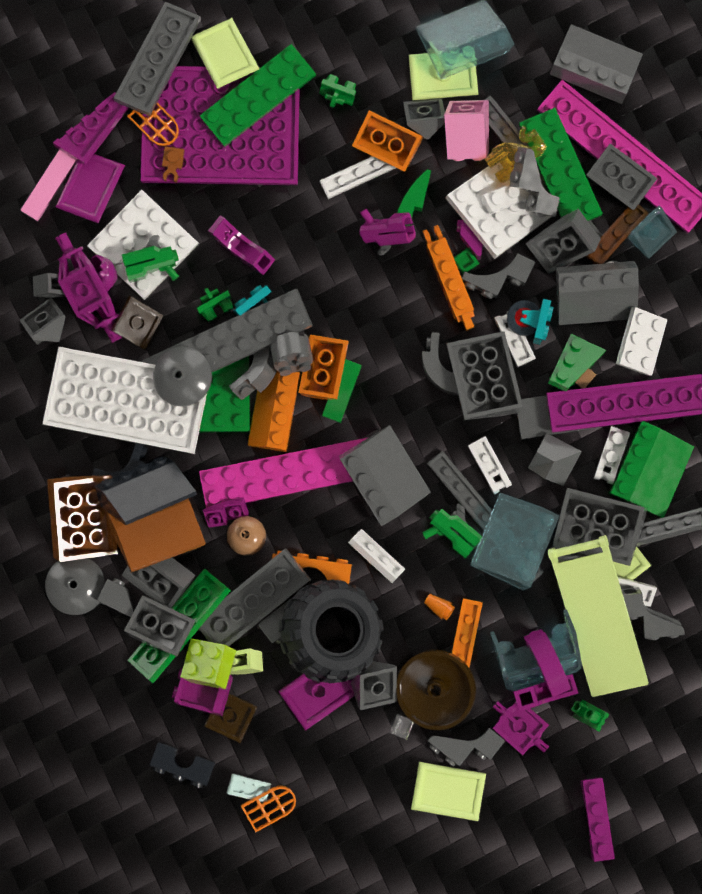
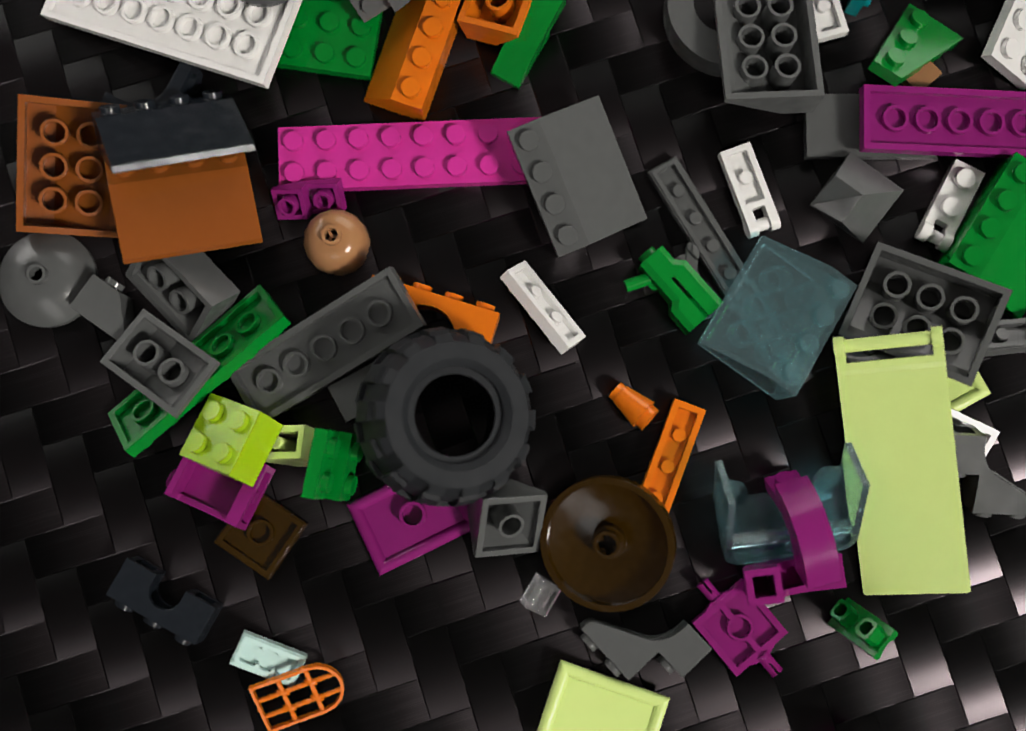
camera: 10 degrees right, 0 degrees up
none -> green plate [301,428,364,502]

